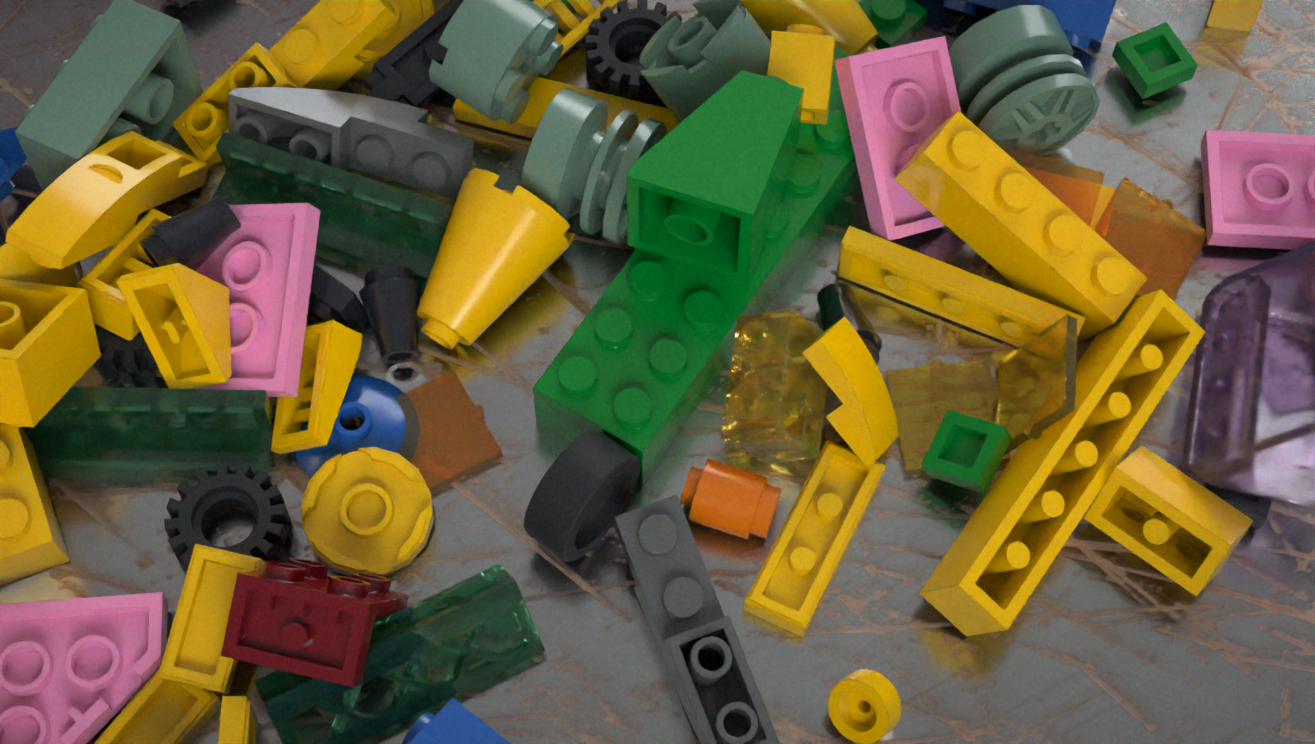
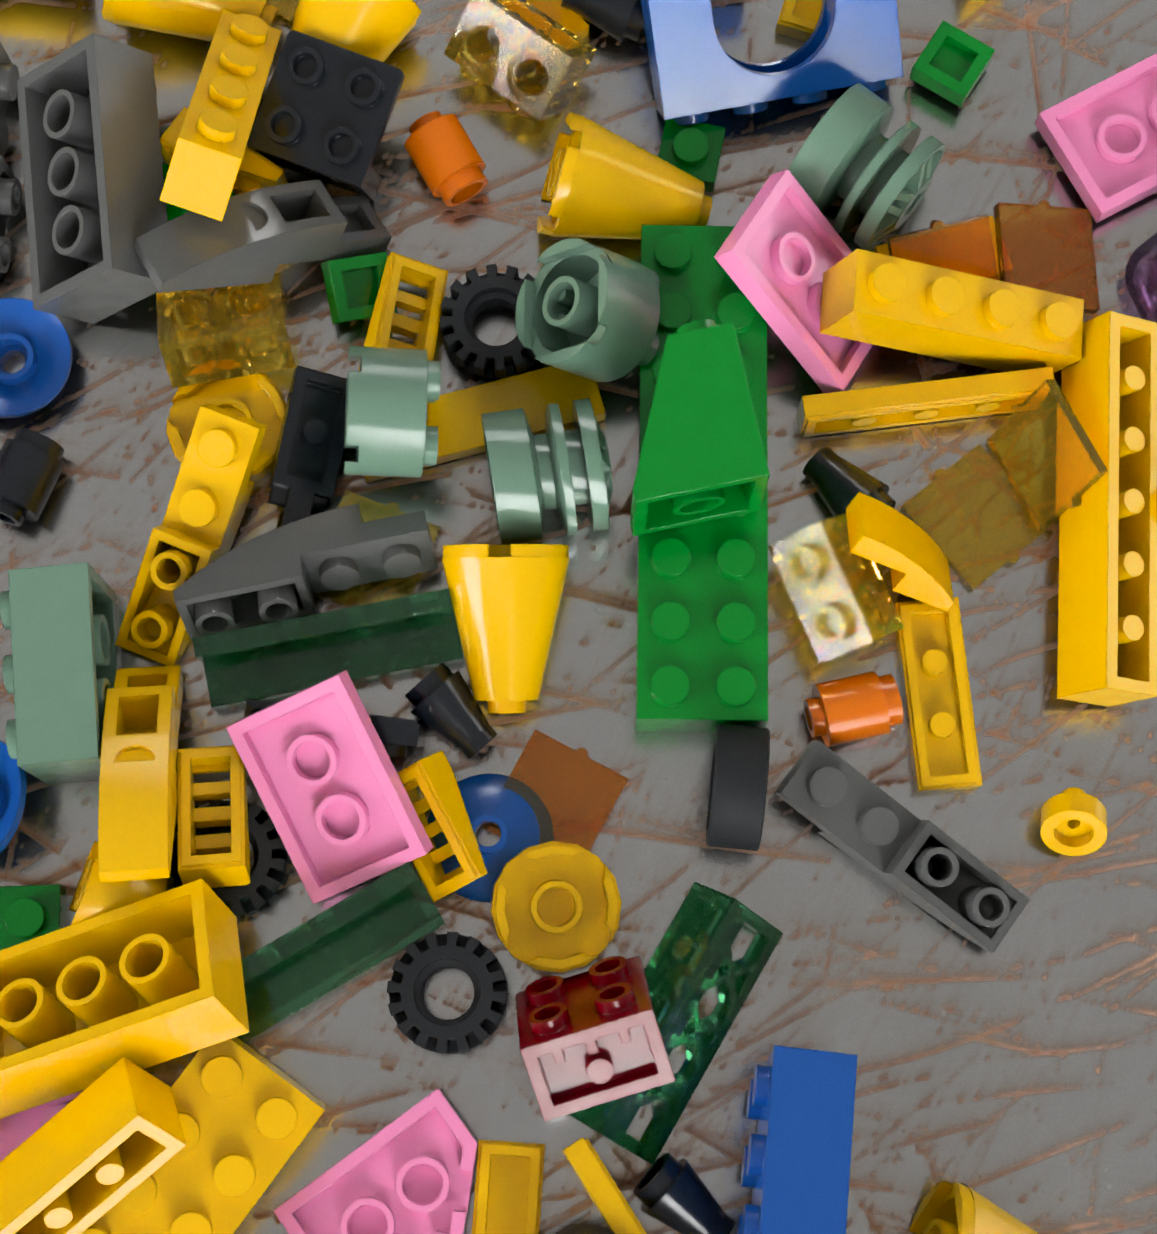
camera: 30 degrees left, 15 degrees up
yellow slope [116,263,232,393] -> none
black cone [139,195,241,271] -> none
yellow tile [157,544,265,695] -> none
yellow brick [767,24,835,125] -> none
green plate [921,410,1012,494] -> none

